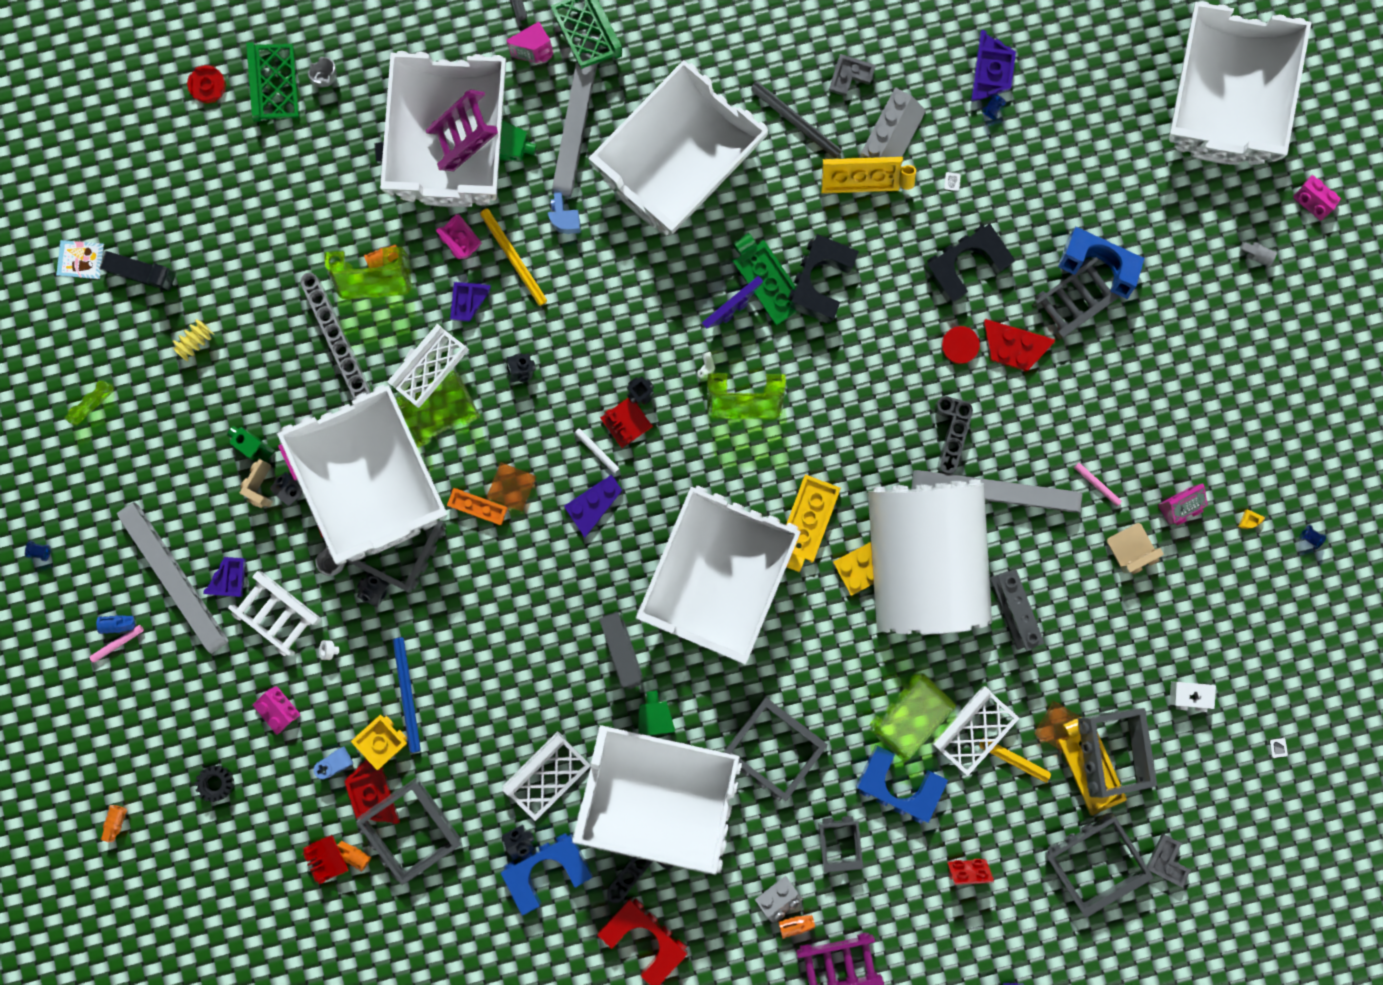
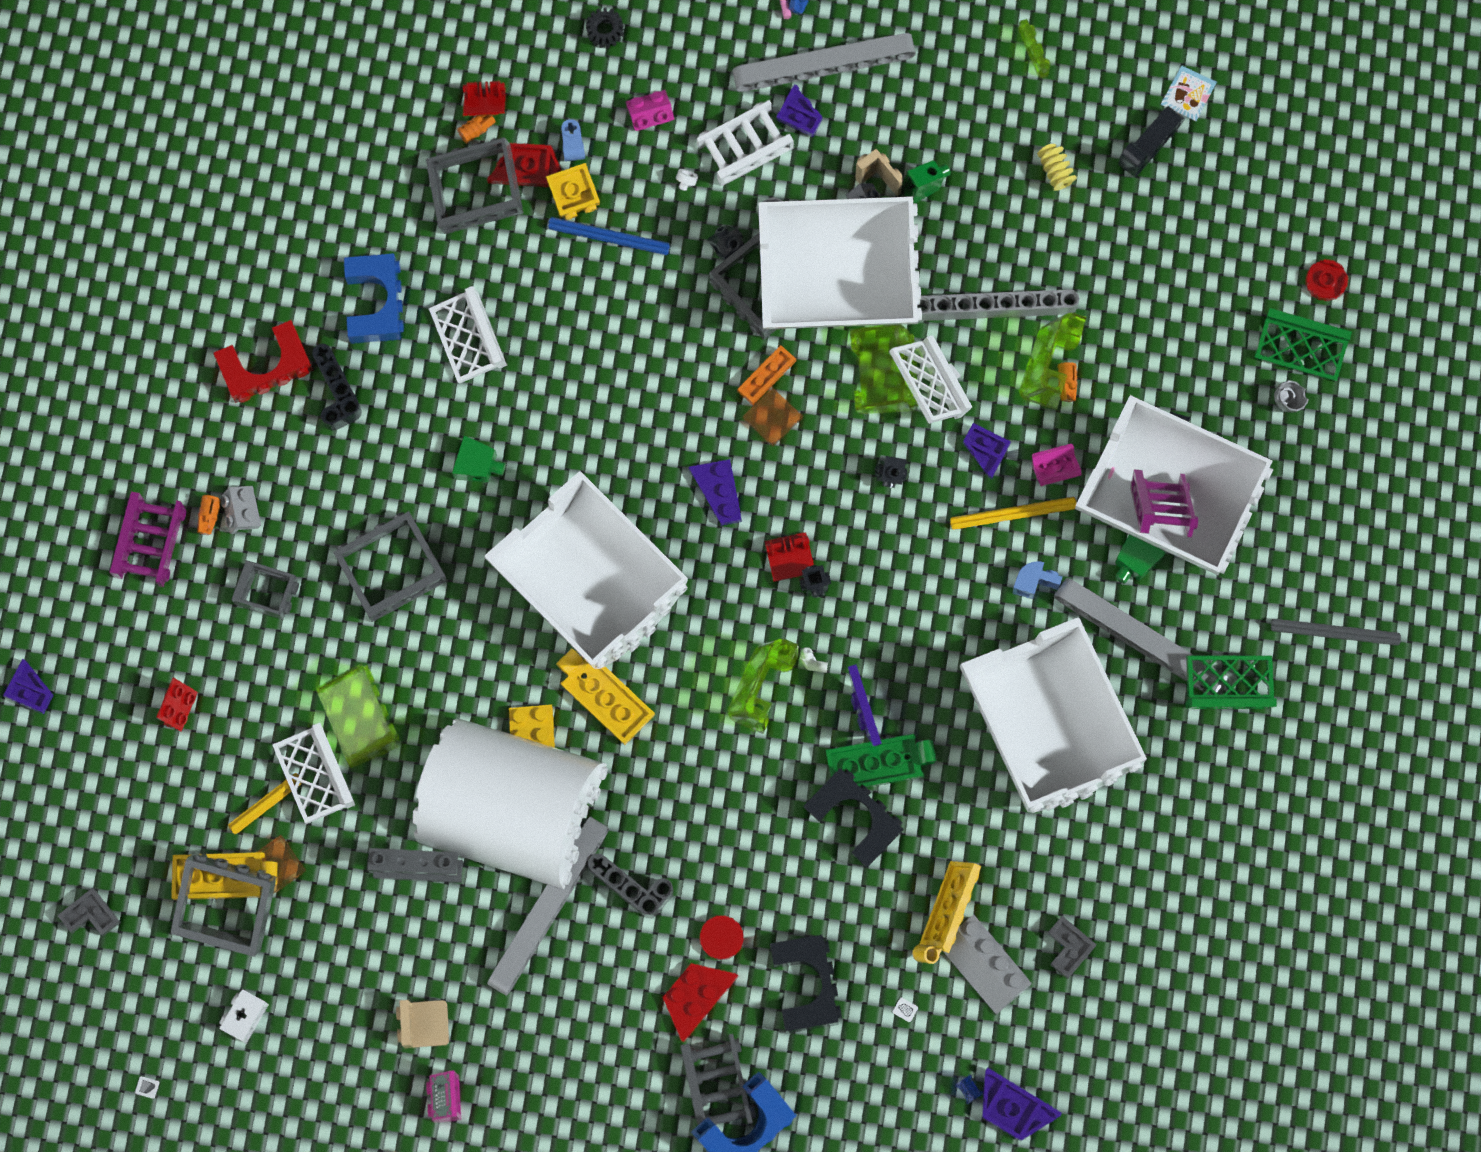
camera: 120 degrees right, 10 degrees down
black brick [502,825,535,860] -> none
dark pink slope [506,22,554,63] -> none
white cylinder [573,725,741,874] -> none
white bar [574,428,619,474] -> none
dark grey window [599,612,644,689] -> none
dark grey axle [751,81,842,158] -> none
blue arch [856,744,948,824] -> none
dark grey window [1045,813,1154,918] -> none
bright pink bar [1074,463,1122,506] -> none

